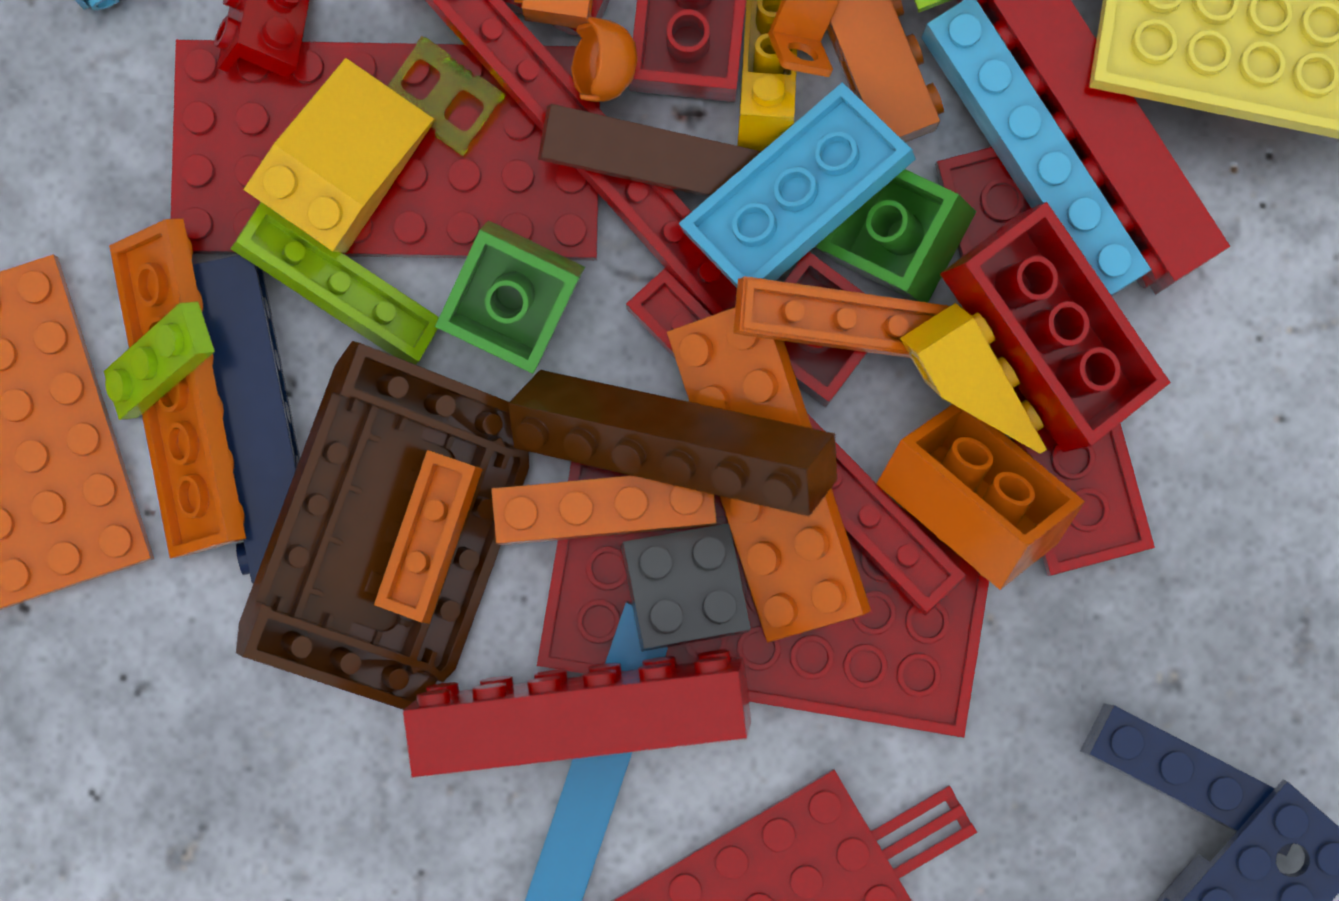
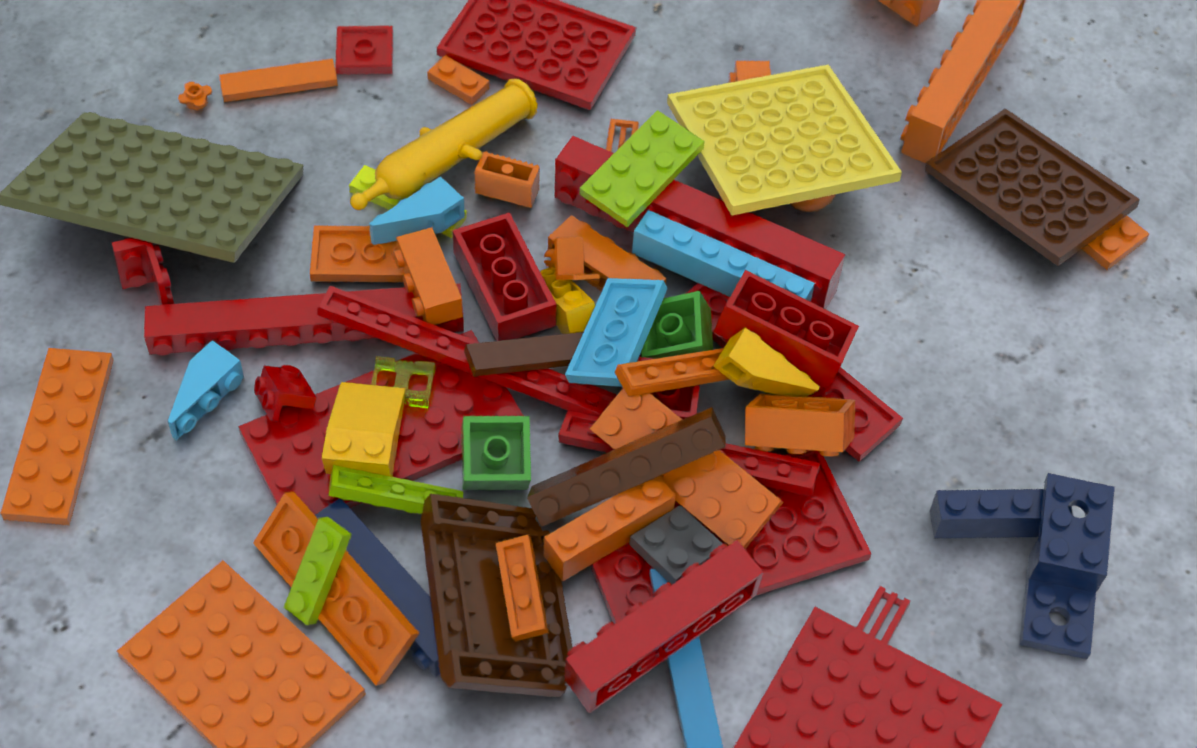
camera: 35 degrees left, 30 degrees down
orange hair [571,17,638,102] -> none

